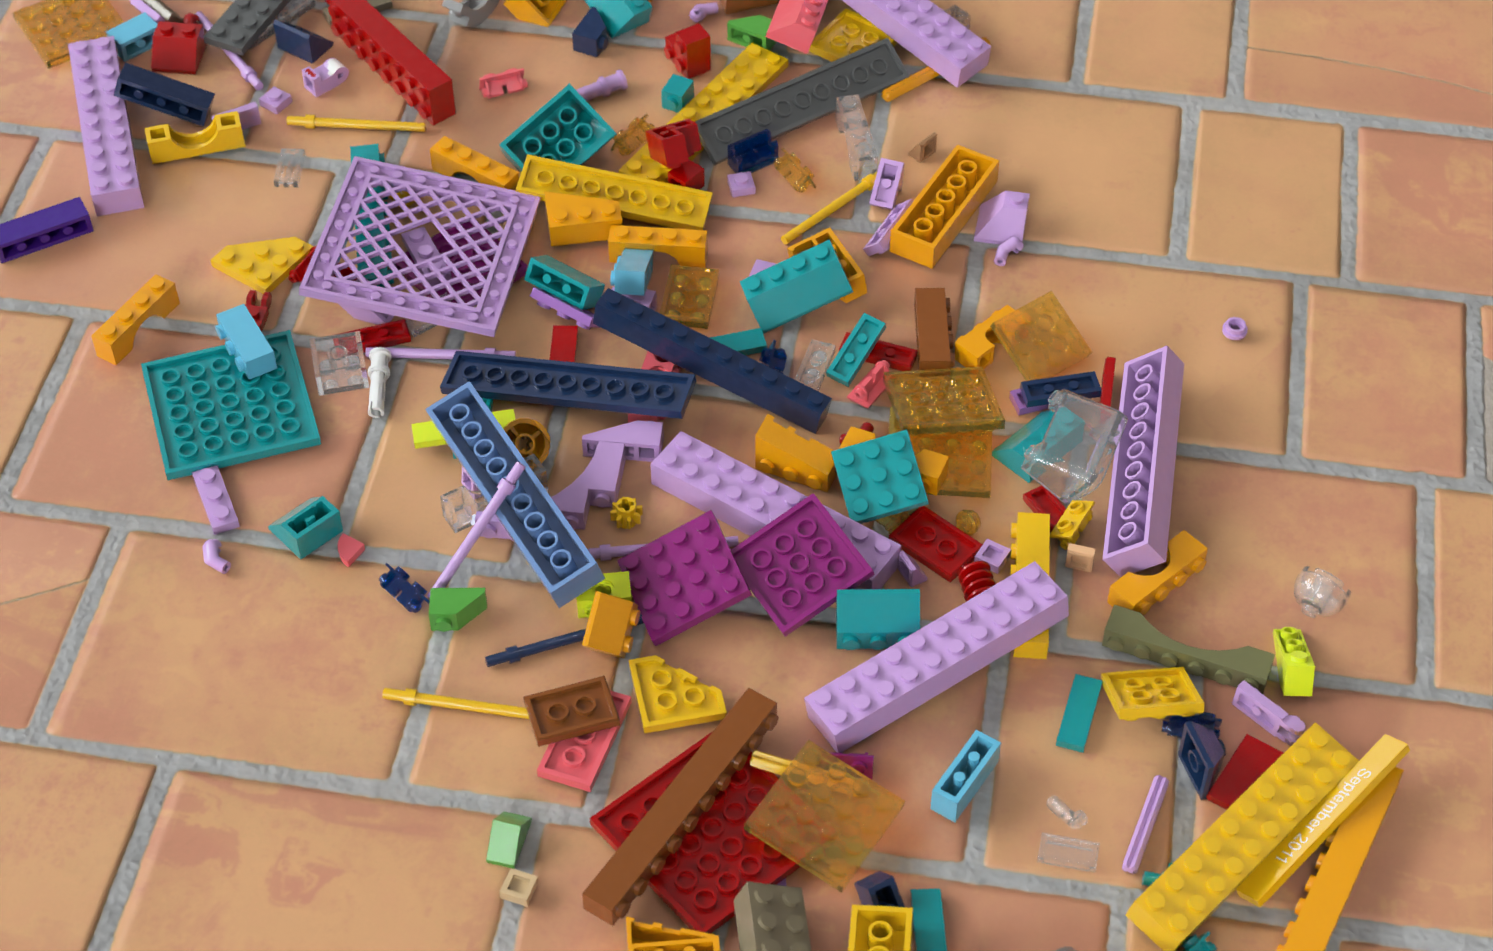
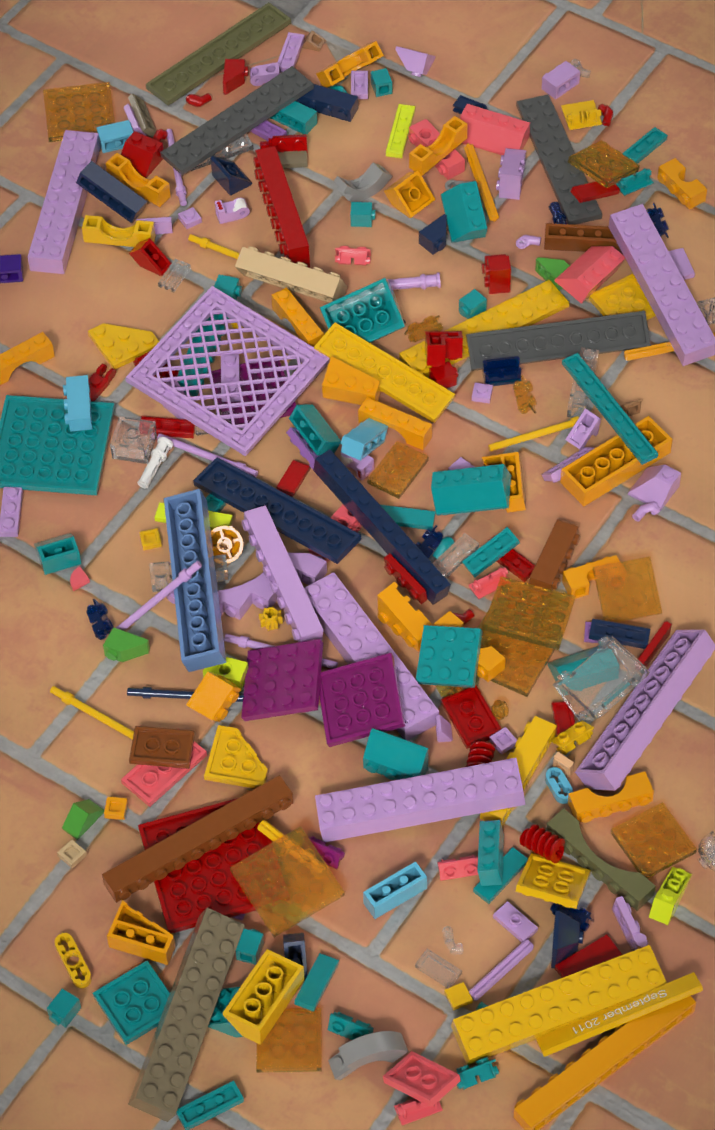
camera: 25 degrees right, 5 degrees up
none -> light orange plate [104,797,128,820]
none -> light orange arch [106,153,171,207]
none -> red slope [129,238,172,276]
none -> yellow tile [139,528,162,551]
none -> tan brick [235,246,347,303]
none -> teal brick [236,929,264,965]
none -> lavender brick [242,505,323,642]
none -> teal brick [350,202,376,227]
none -> red plate [384,553,427,605]
none -> teal arm [432,537,455,560]
none -> coral hinge [437,854,478,881]
none -> yellow tile [444,982,473,1011]
none -> teal brick [477,820,504,886]
none -> lavender plate [493,901,538,943]
none -> red piece [520,824,565,864]
none -> medium azure beam [545,767,573,804]
none -> teal tile [562,353,658,465]
none -> clear yellow plate [611,802,697,879]

